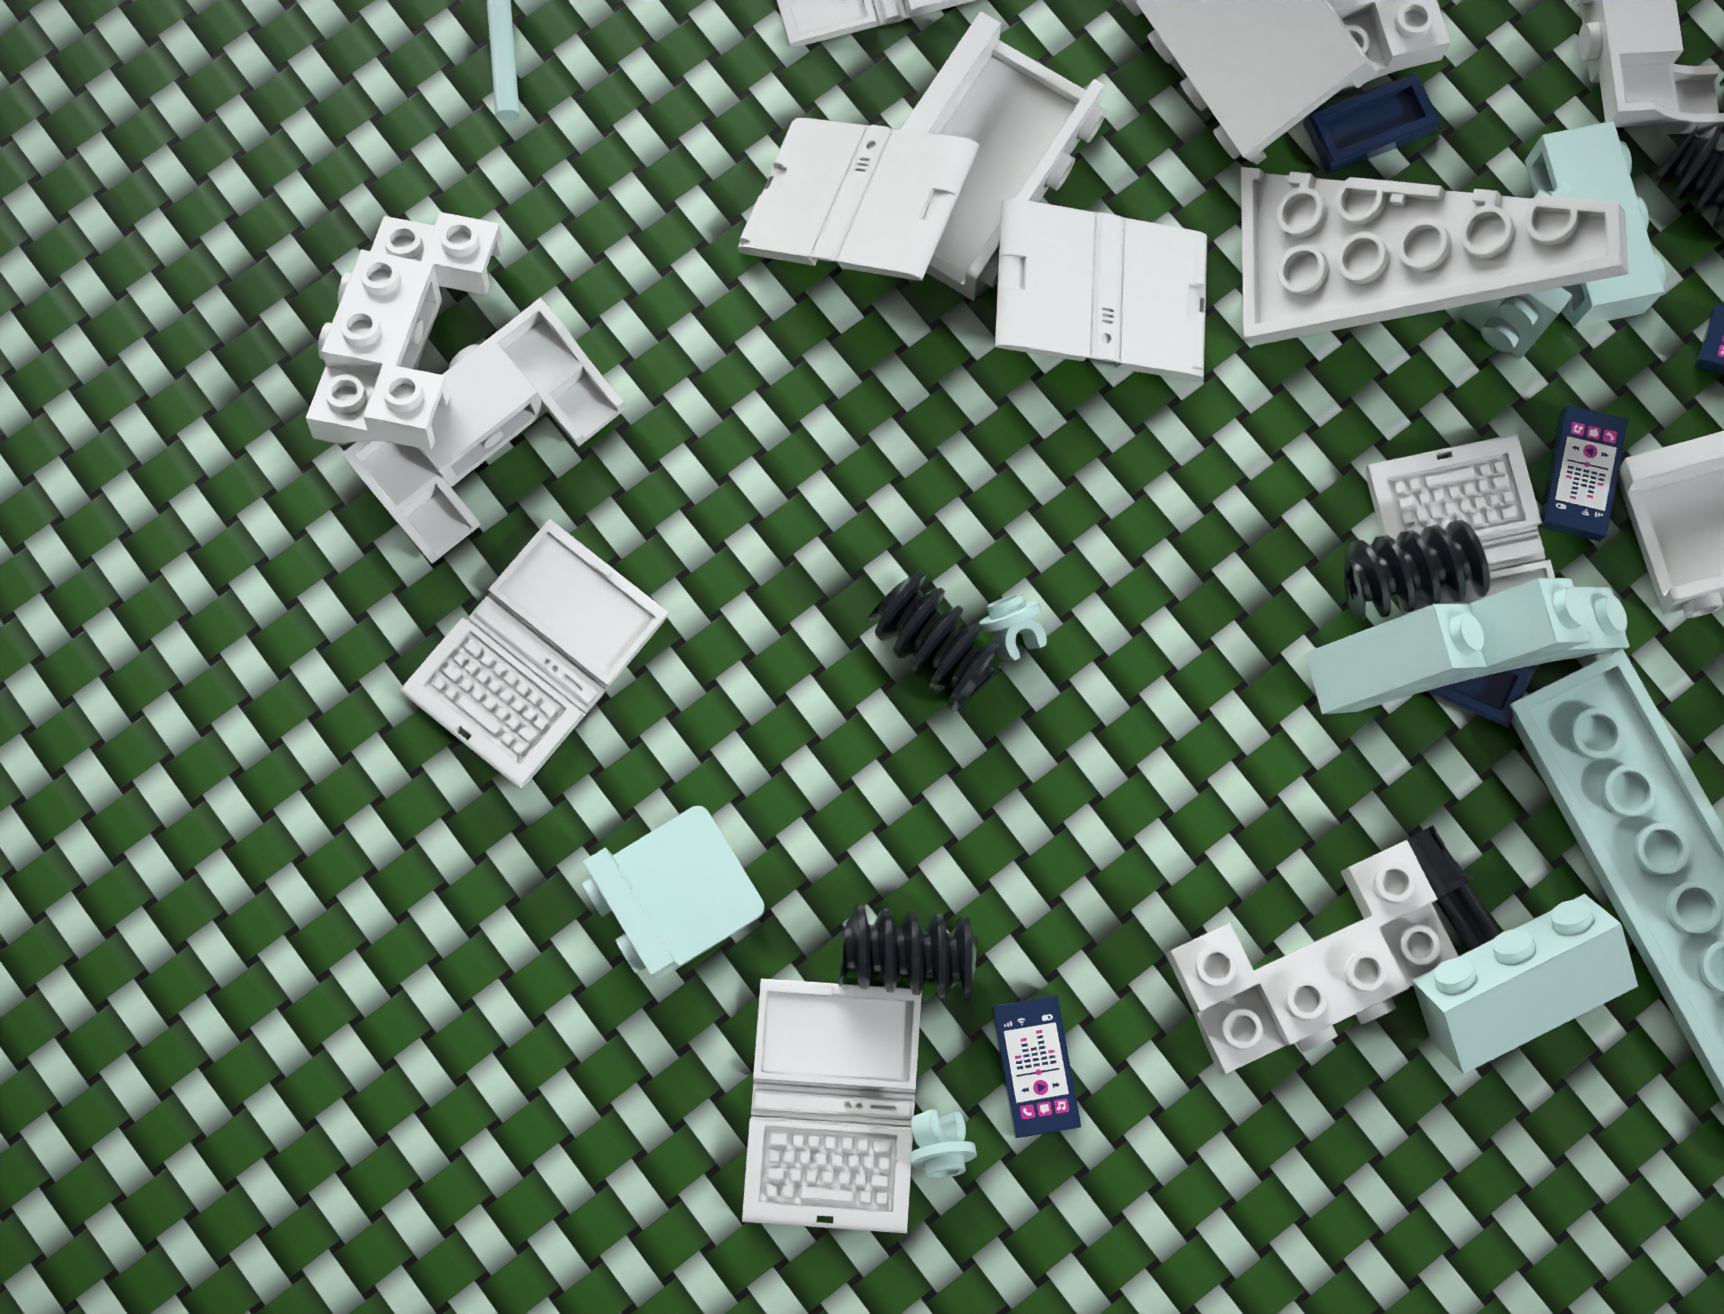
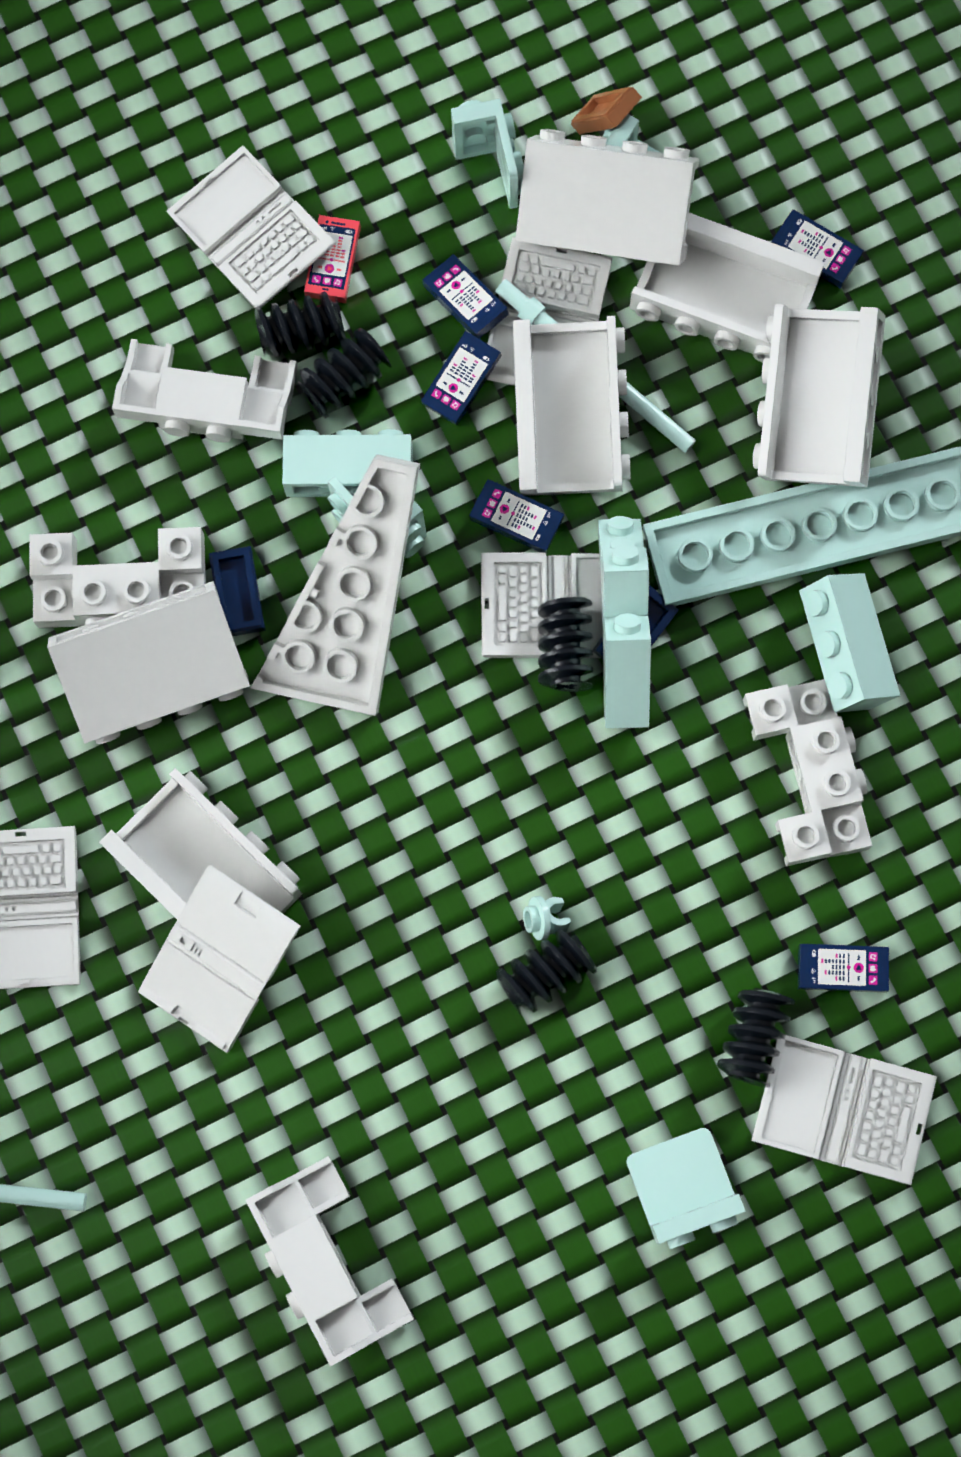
camera: 75 degrees left, 0 degrees up
white bracket [306,212,504,450] -> none
white piece [400,519,669,789] -> none
light aqua plate [909,1109,977,1179] -> none
white piece [995,198,1207,381] -> none
black axle [1407,825,1501,951] -> none

